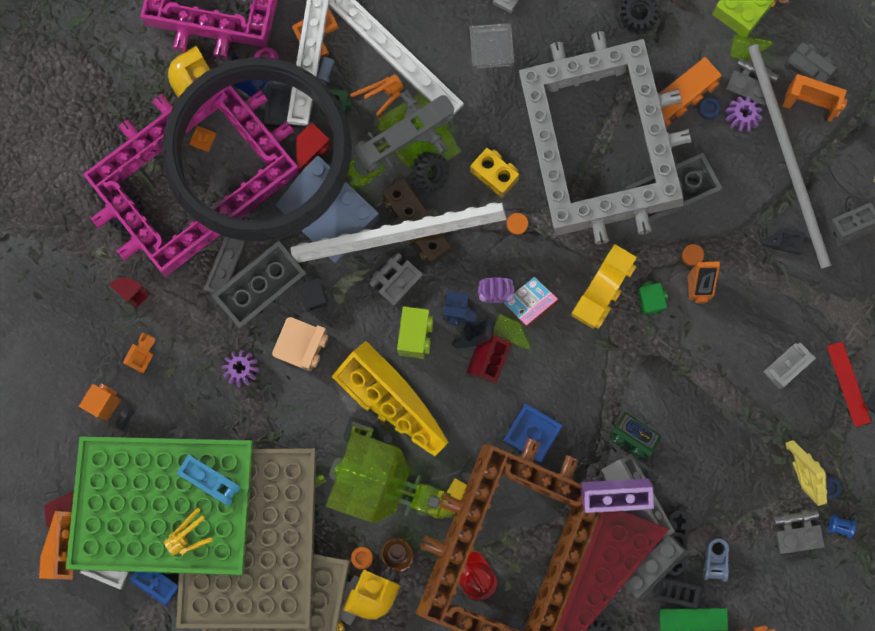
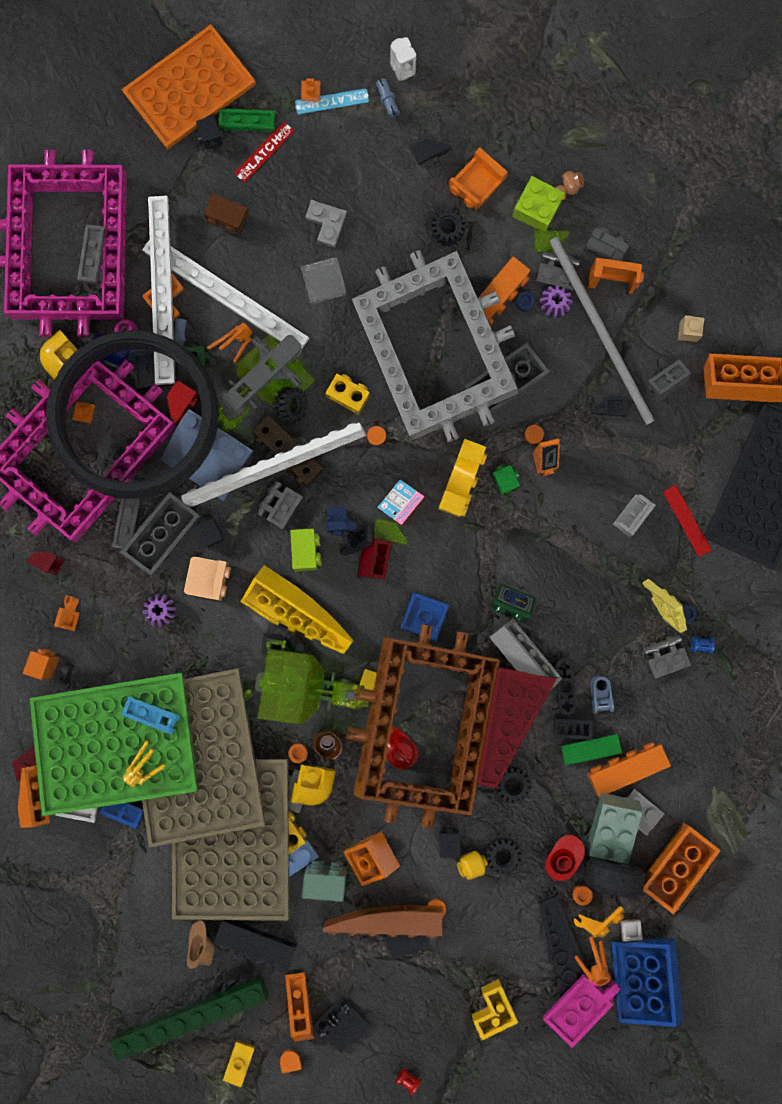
camera: 20 degrees left, 5 degrees up
medium lavender gear [478,277,514,303] -> none
medium lavender brick [581,479,653,513] -> none
dark grey brick [624,535,688,599] -> none

